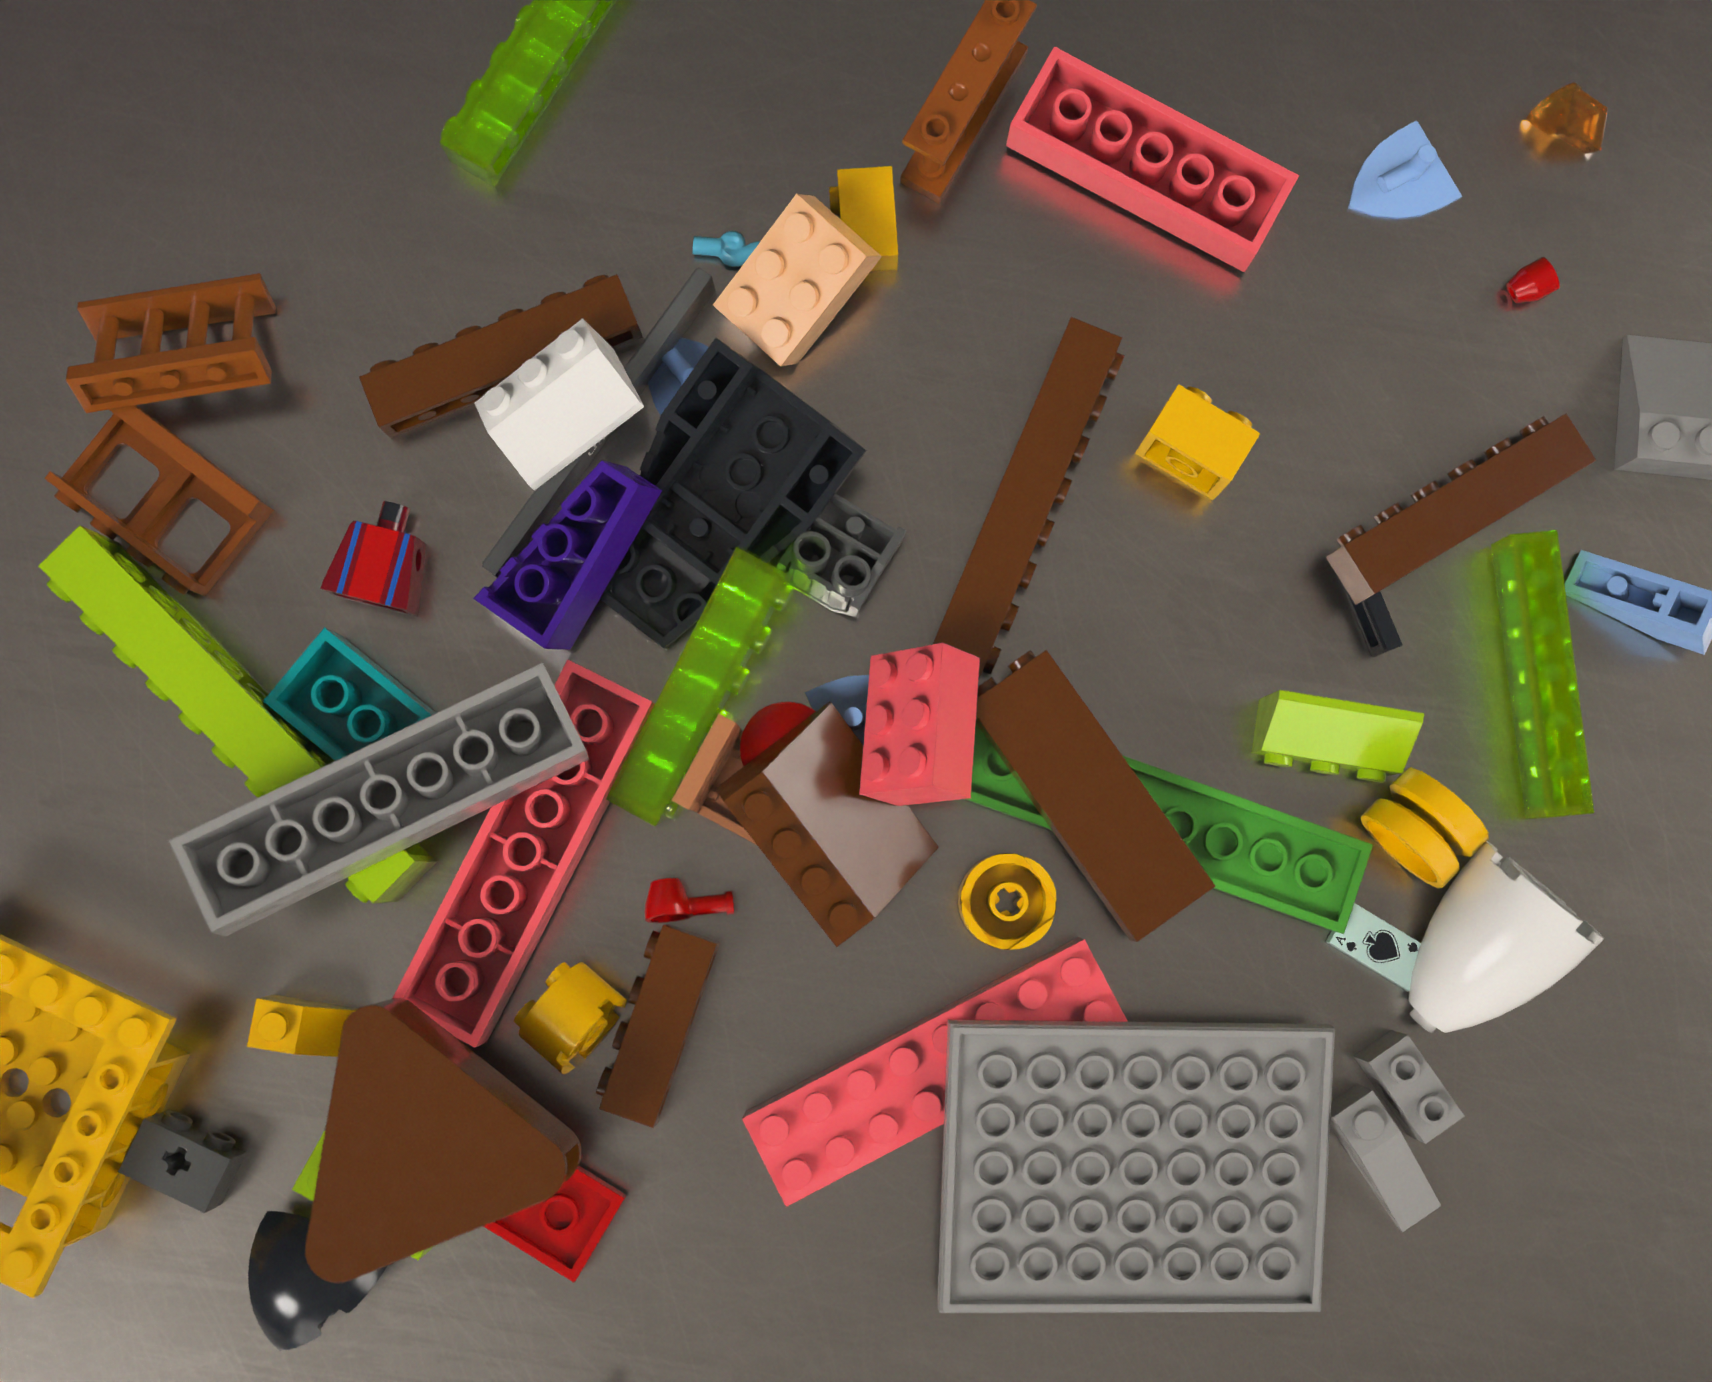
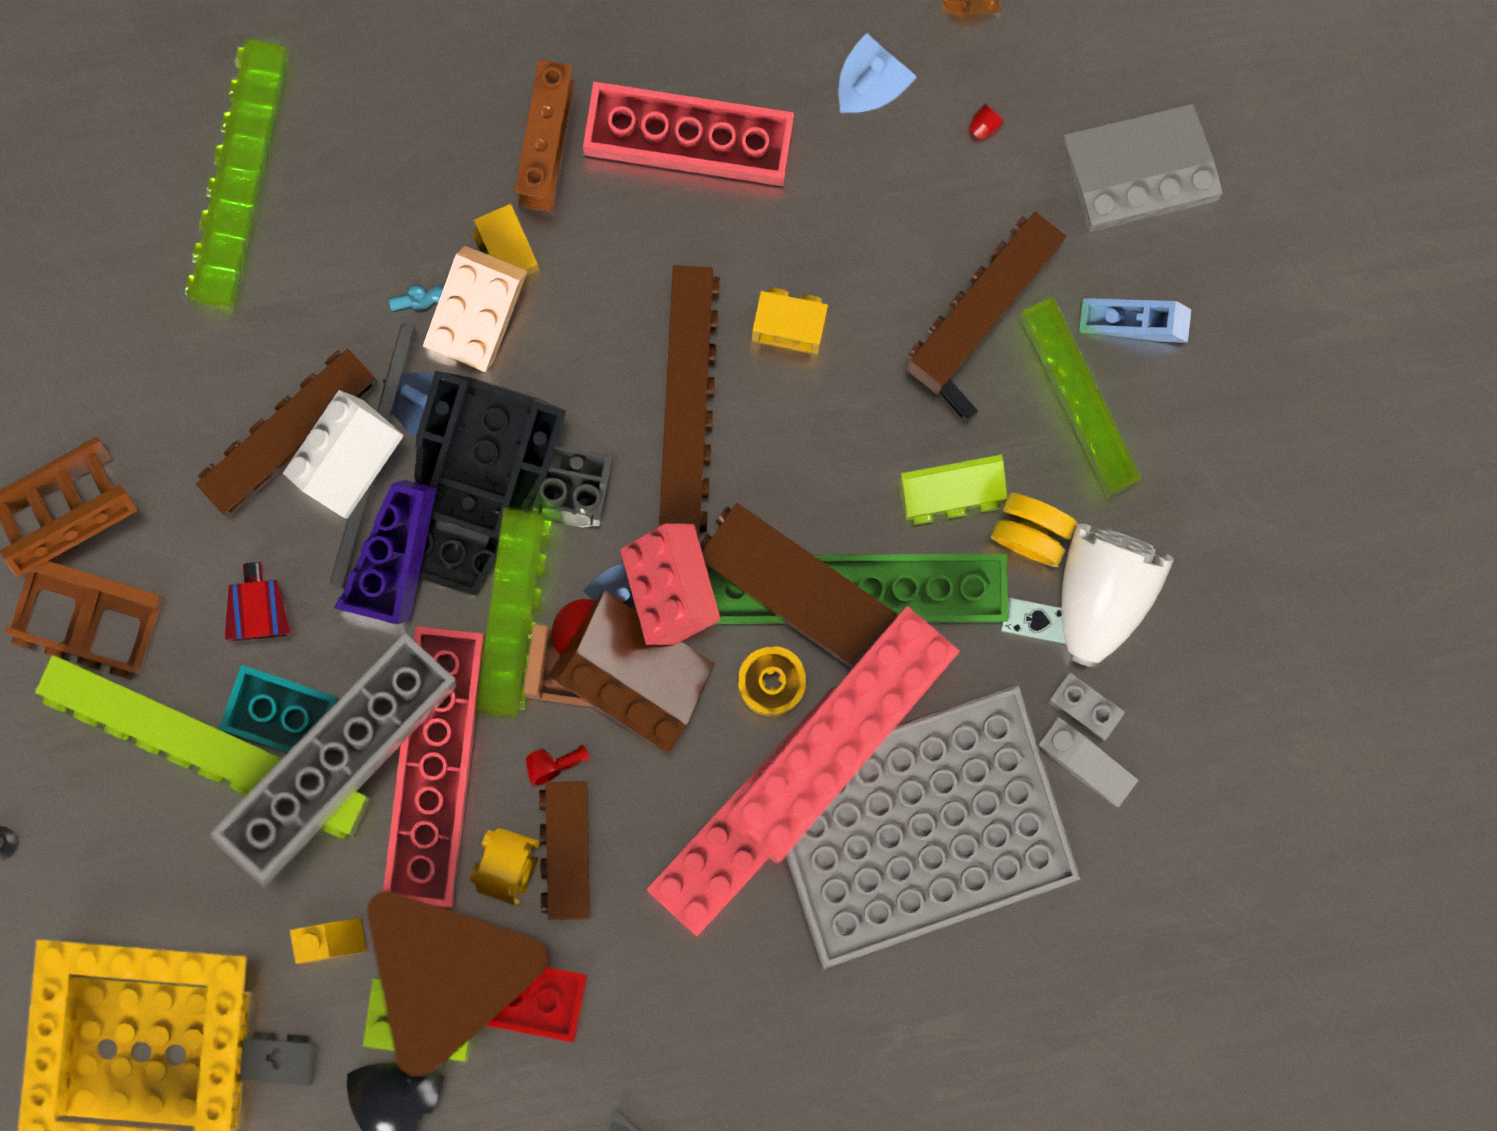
camera: 25 degrees left, 0 degrees up
none -> coral brick [724,606,960,864]

